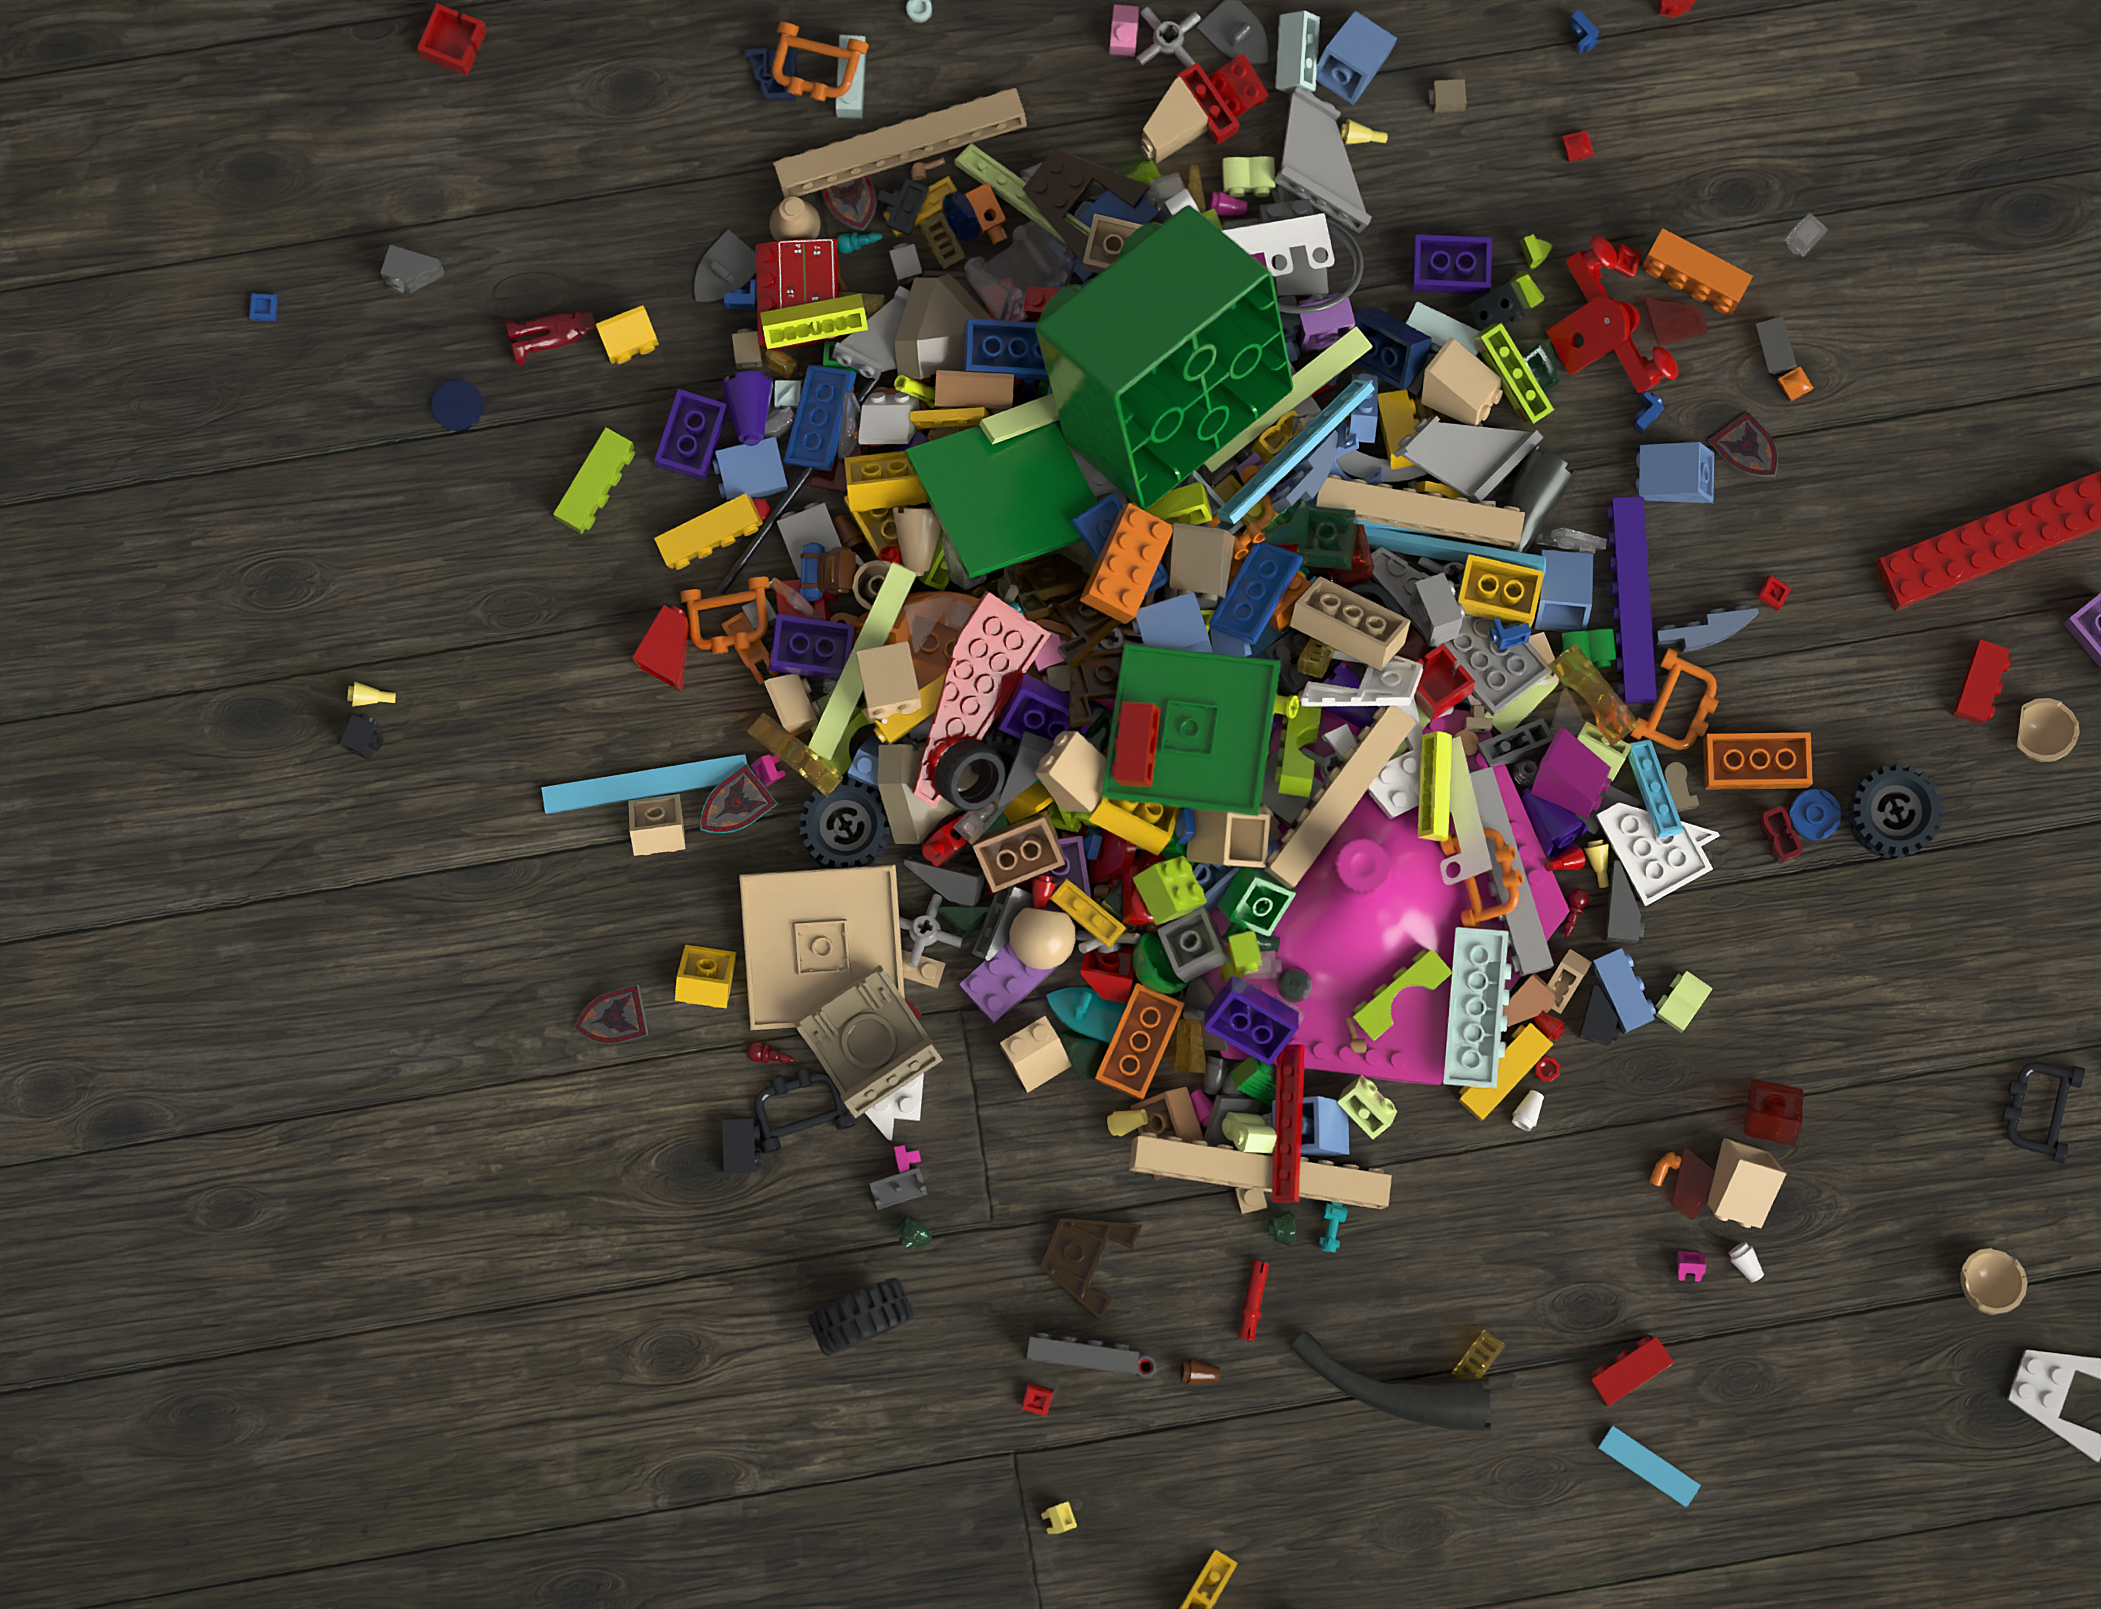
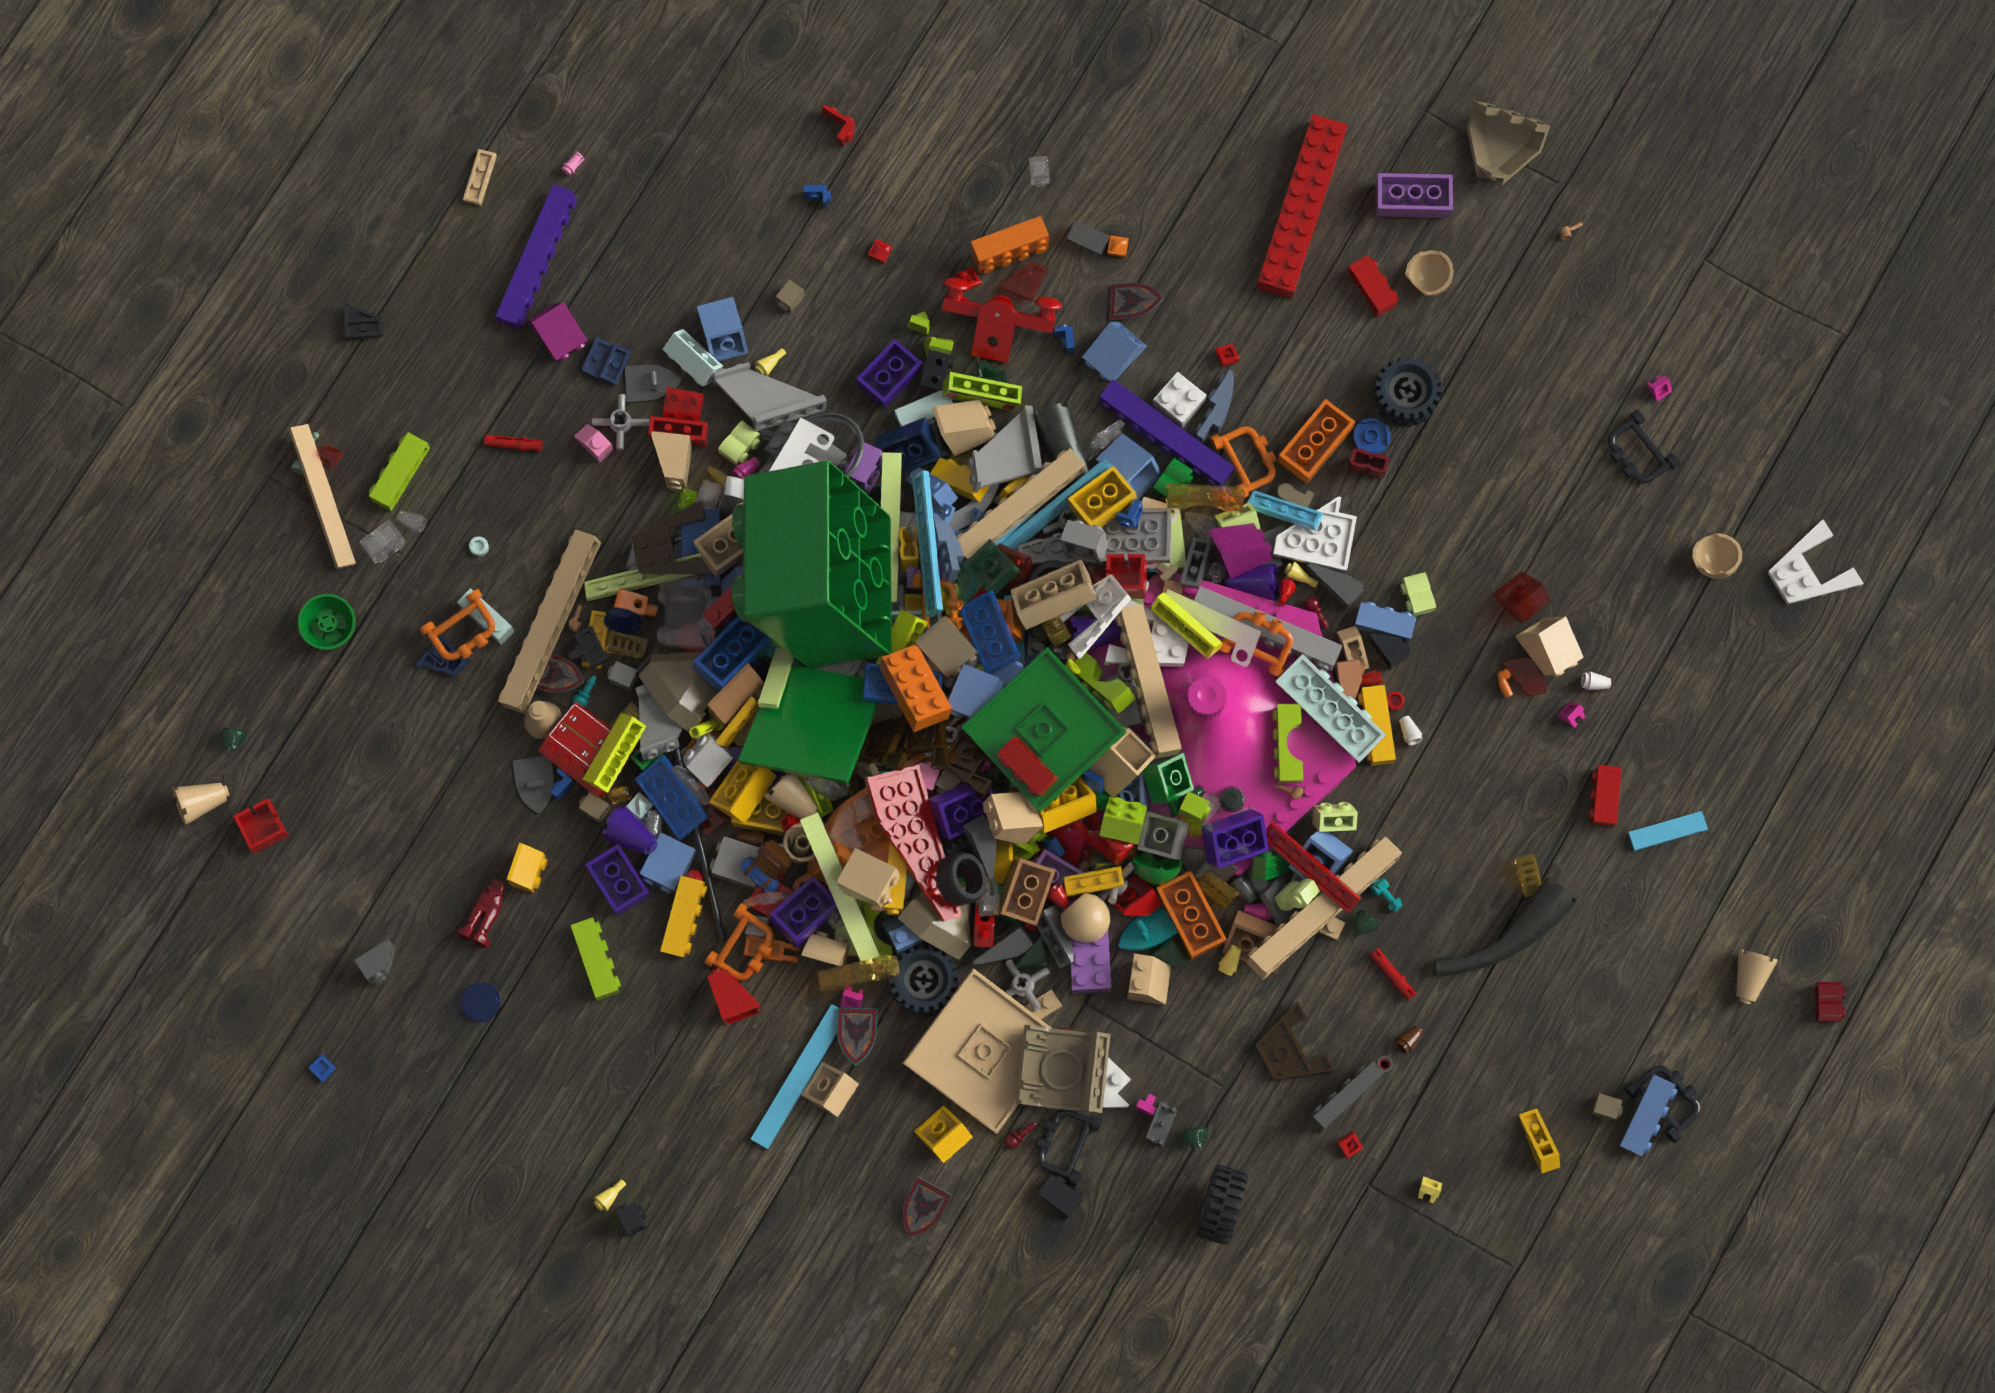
camera: 50 degrees left, 5 degrees down
none -> white brick [1153,372,1207,428]

